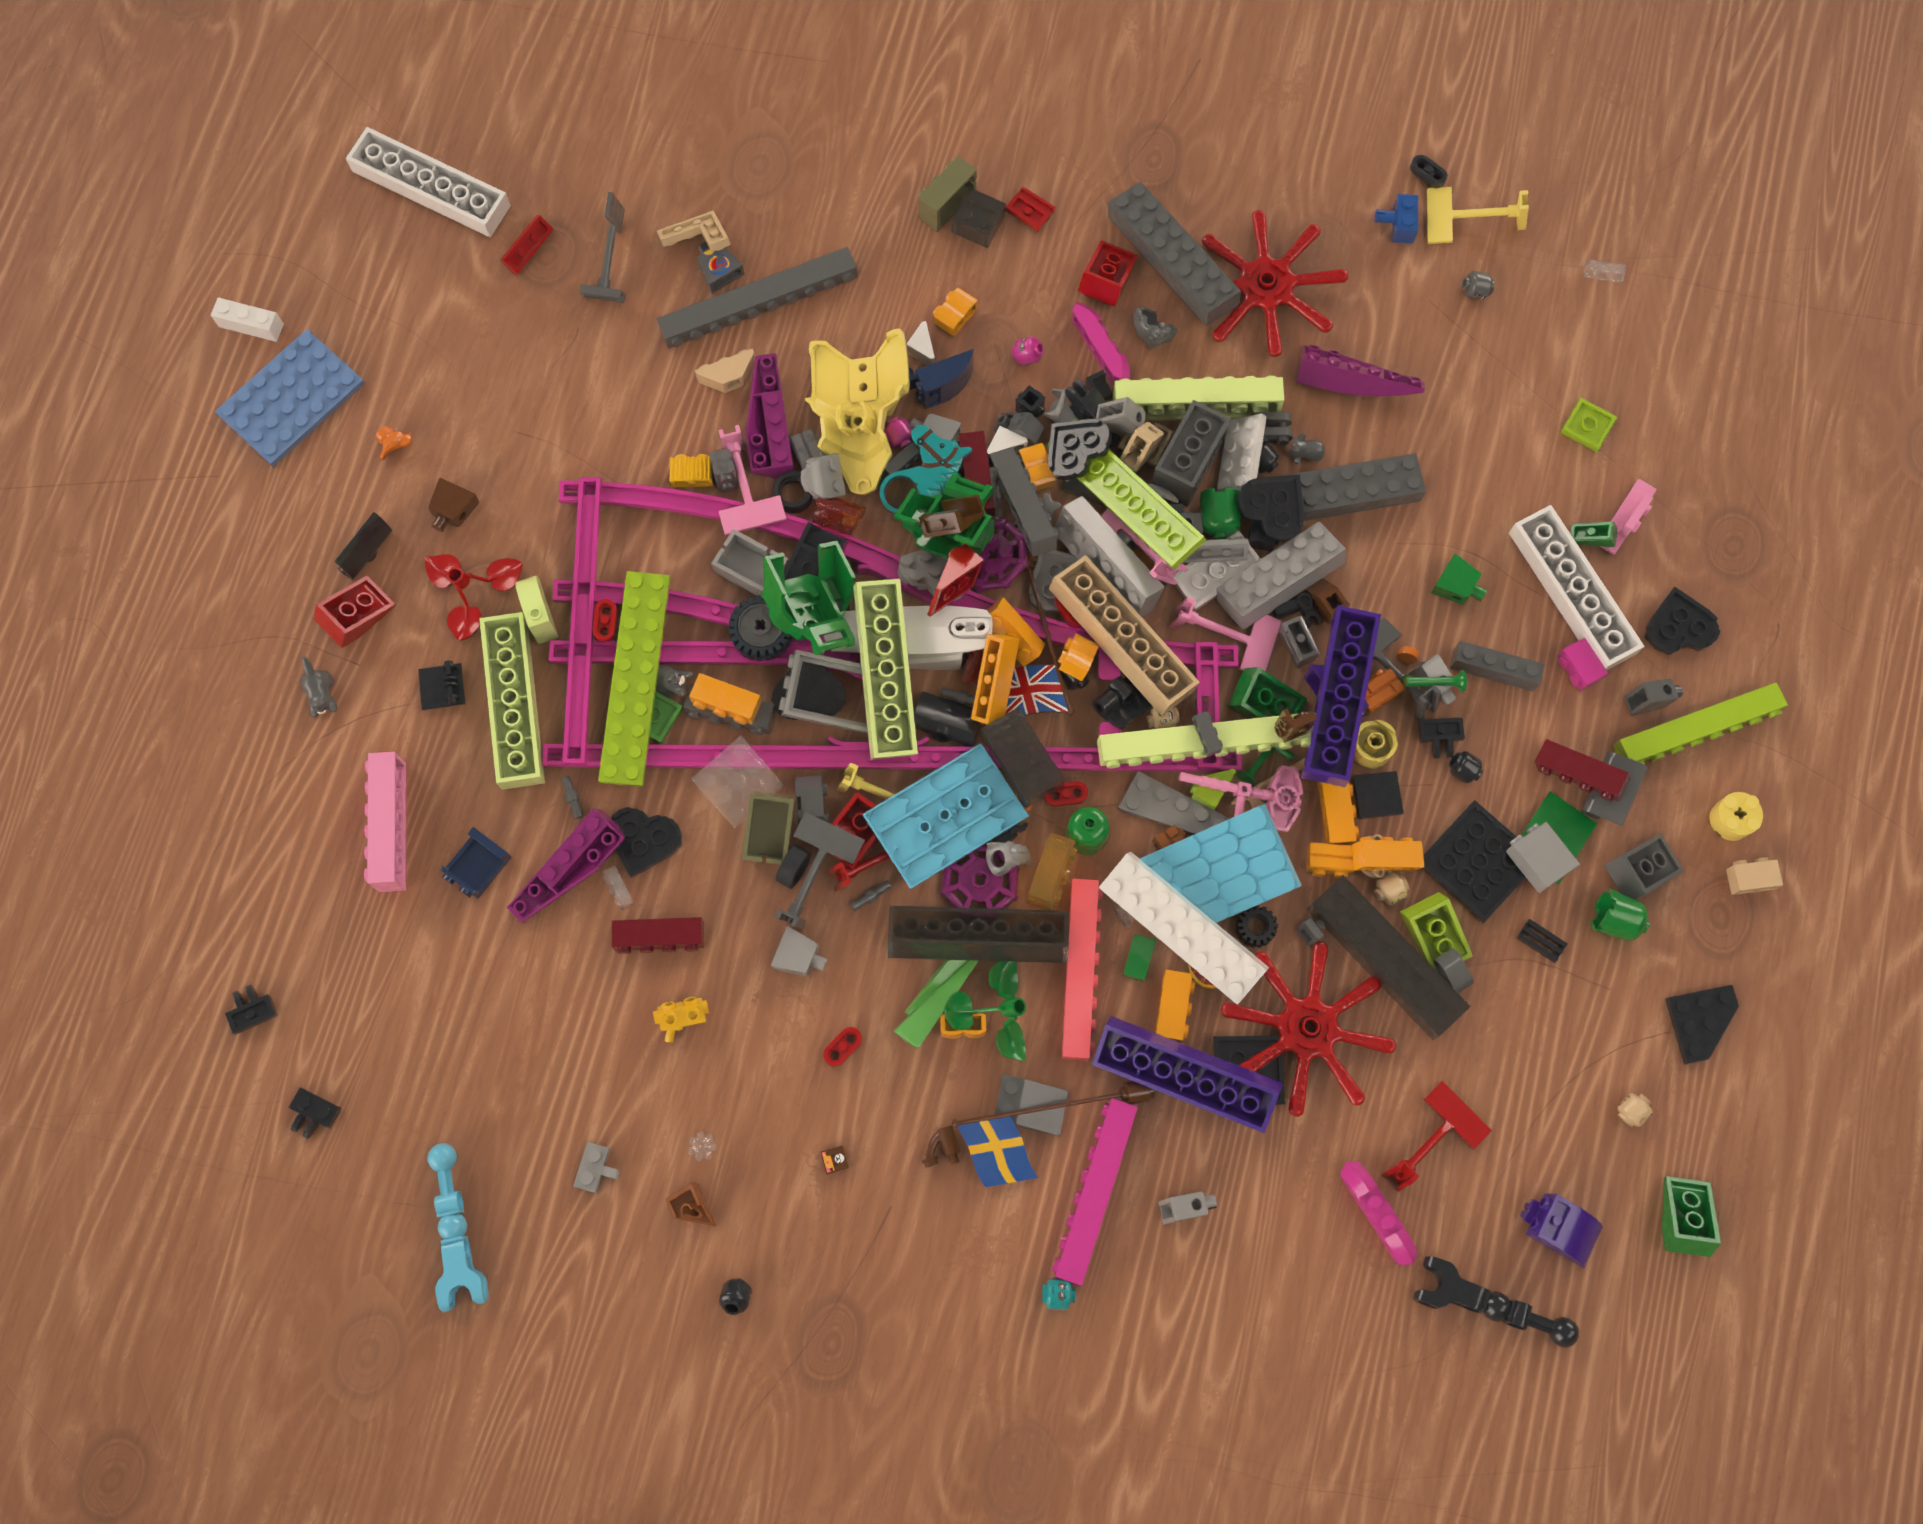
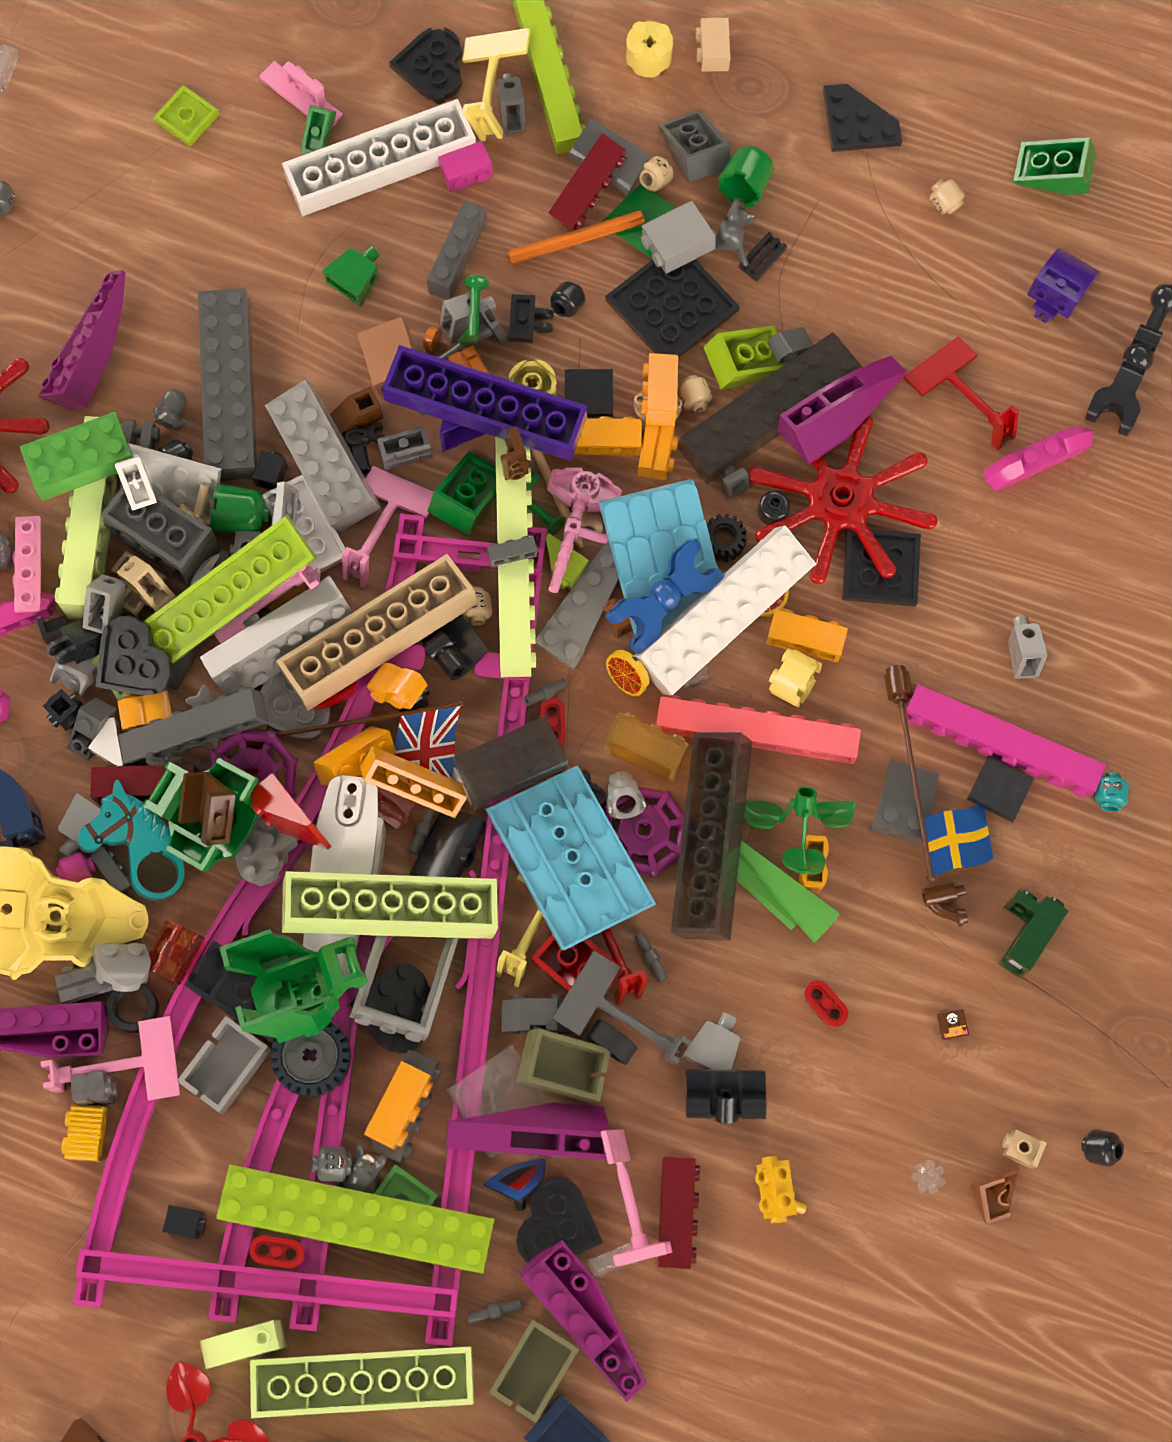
camera: 85 degrees left, 0 degrees up
light grey plate [573,1142,620,1193] -> none
green cylinder [1065,806,1110,856] -> none
dark purple brick [1092,1016,1283,1133] -> none
green slope [1122,934,1156,983] -> none
black plate [1237,474,1304,541] -> none
none -> bright pink bracket [12,516,42,613]
none -> bright green brick [20,412,134,501]
none -> white slope [115,456,157,510]
none -> black brick [162,1205,207,1239]
none -> tan plant [179,483,210,525]
none -> dark grey head [312,1146,352,1182]
none -> nougat brick [357,317,416,393]
none -> magenta wedge [446,1102,610,1160]
none -> light yellow piece [462,28,531,141]
none -> shield [483,1158,546,1211]
none -> olive piece [489,1319,579,1423]
none -> orange axle [508,211,645,264]
none -> dark grey bar [523,679,568,706]
none -> bright pink piece [601,1129,673,1267]
none -> blue piece [606,538,724,653]
none -> tile [606,650,649,696]
none -> tan head [639,156,673,191]
none -> black panel [686,1070,767,1124]
none -> dark grey animal [715,199,755,267]
none -> black head [757,491,791,525]
none -> light yellow brick [769,648,822,708]
none -> magenta wedge [778,355,907,464]
none -> black tile [967,755,1034,823]
none -> dark green brick [998,890,1069,978]
none -> tan brick [1001,1130,1047,1169]

